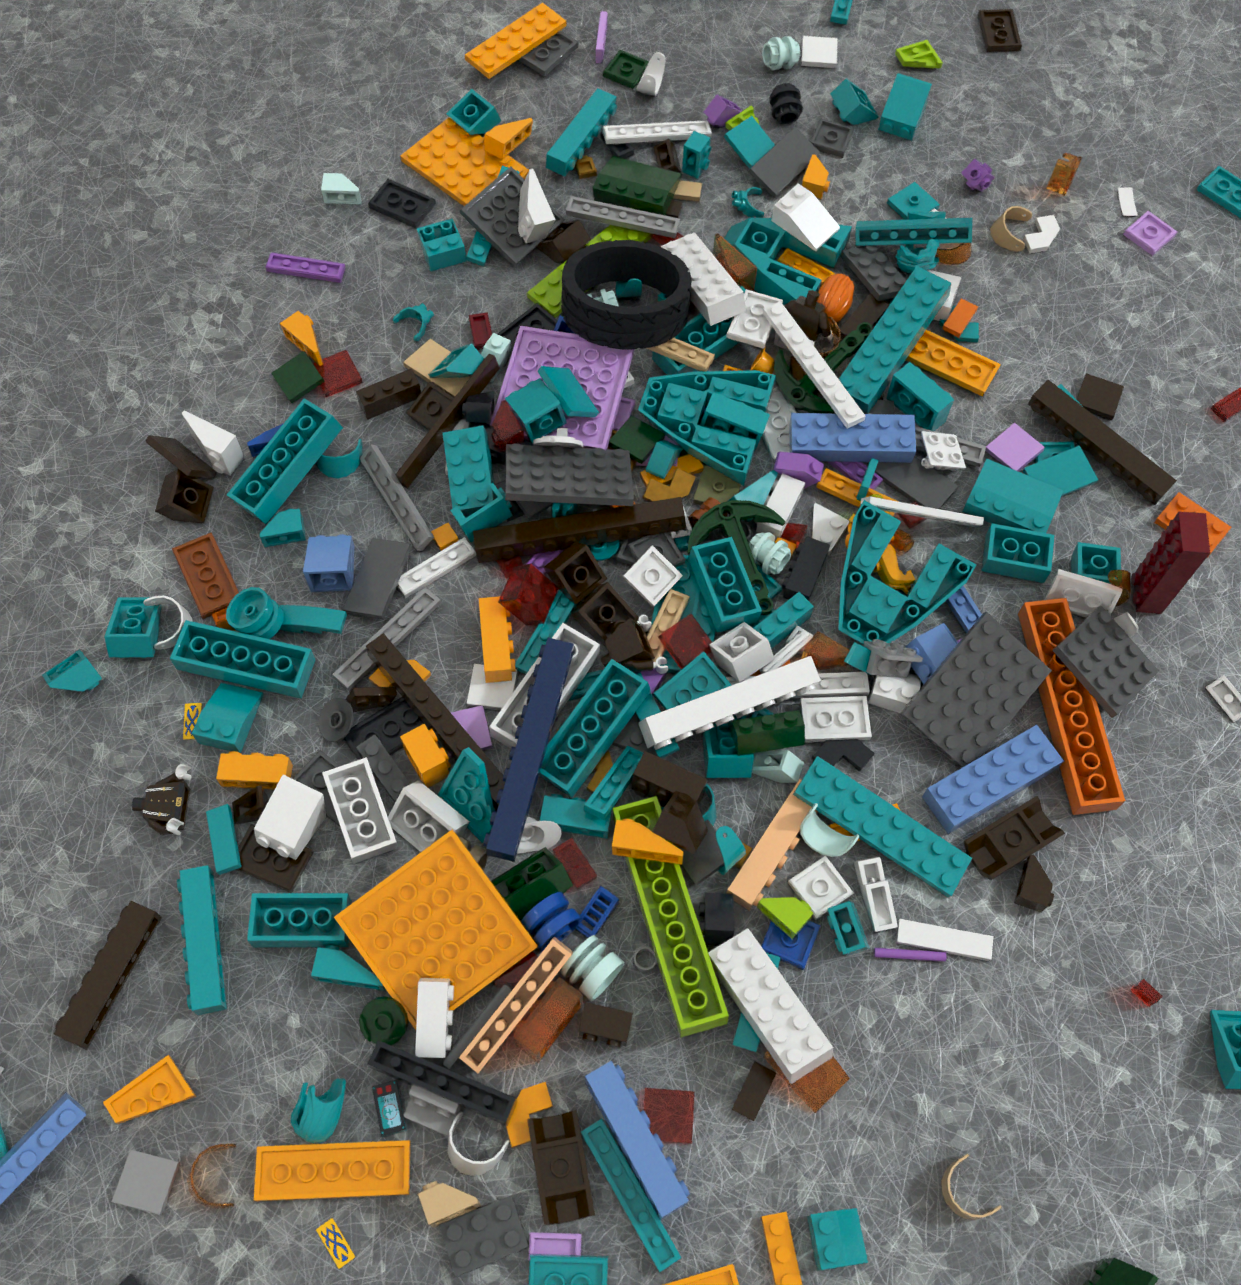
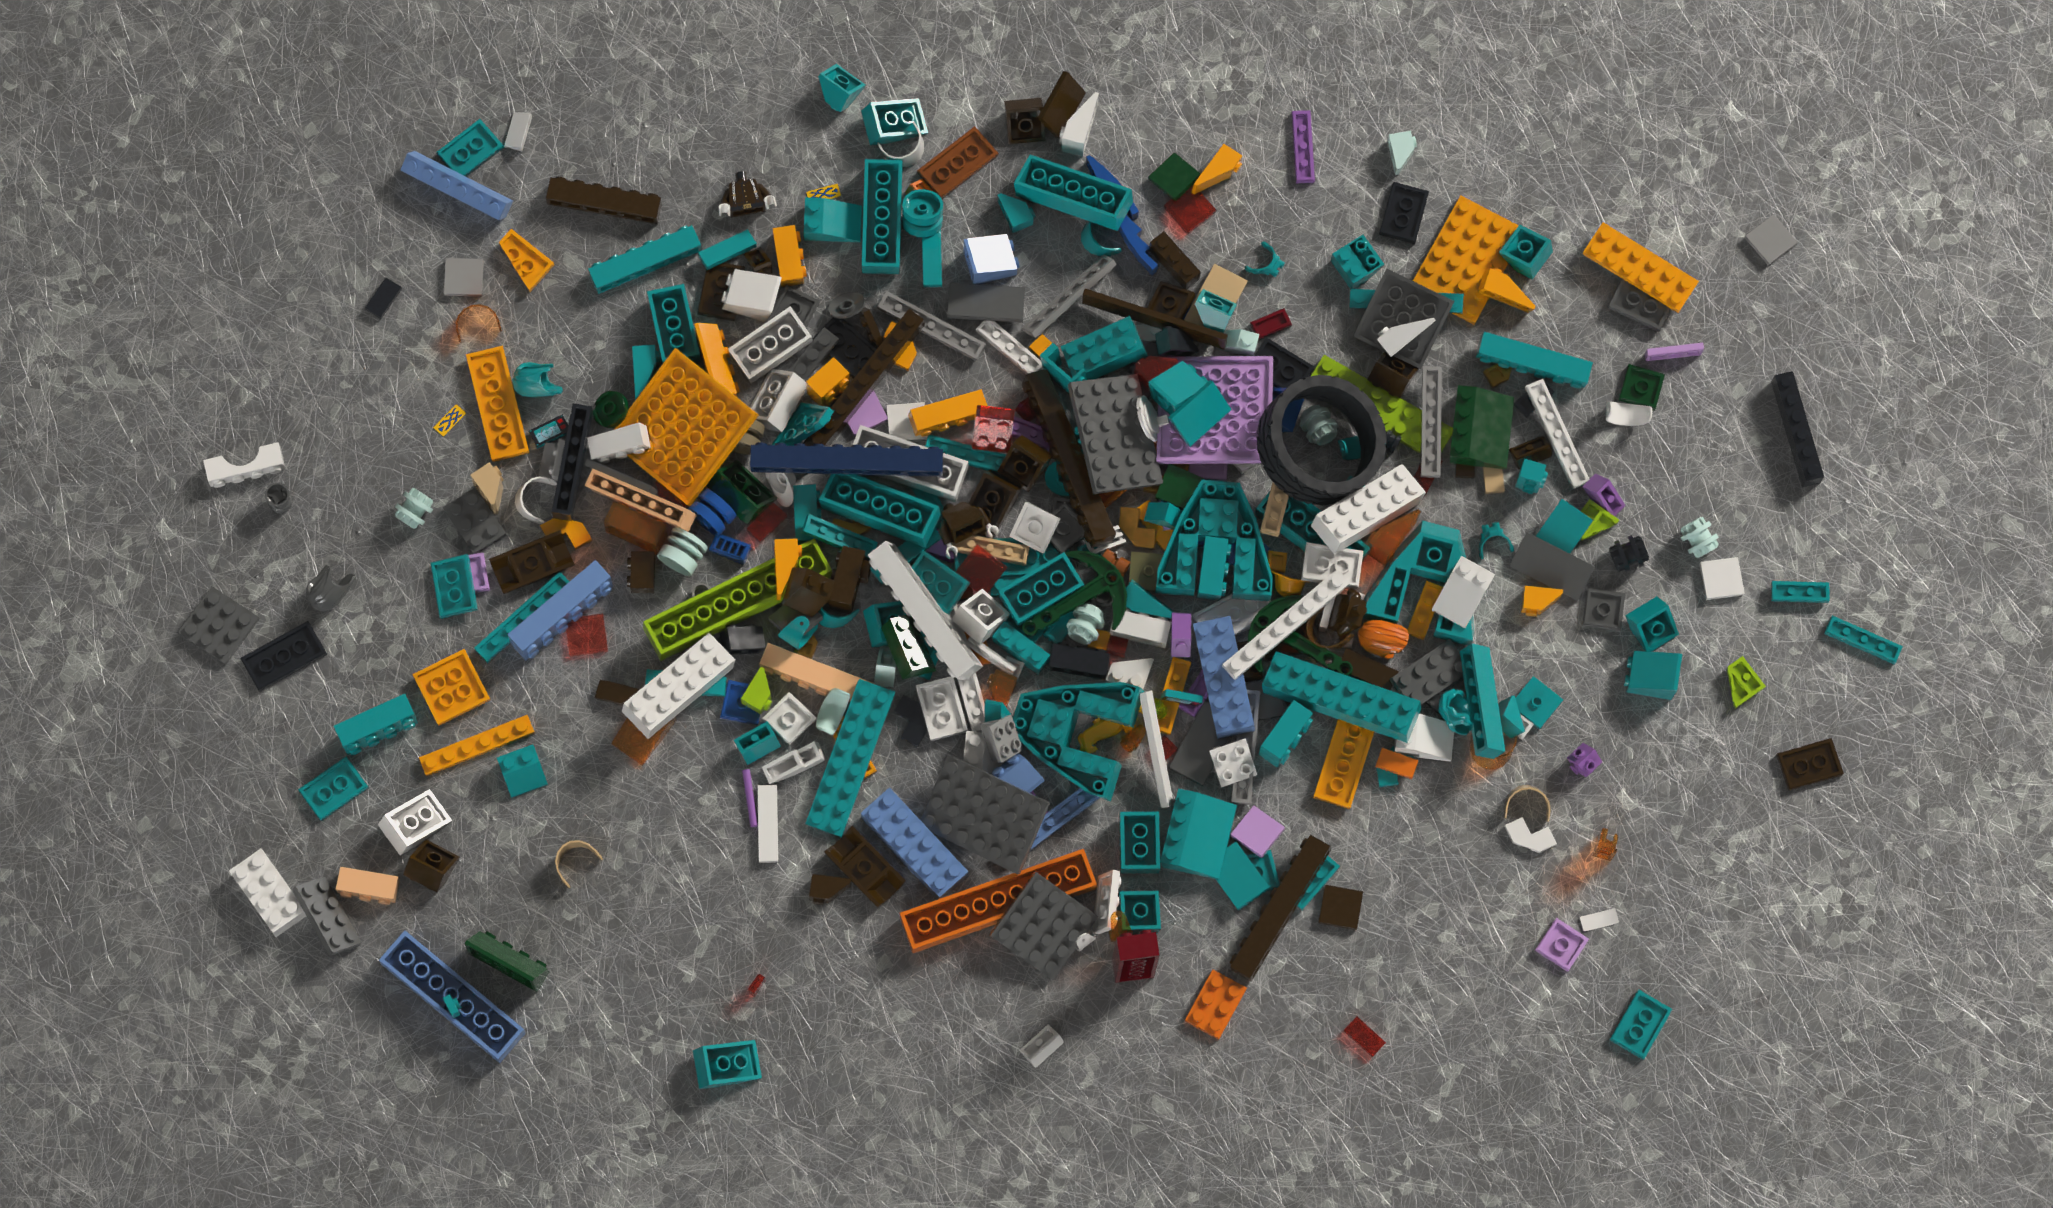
camera: 75 degrees right, 10 degrees up
none -> light orange slope [694,323,740,397]
none -> blue slope [1118,215,1158,275]

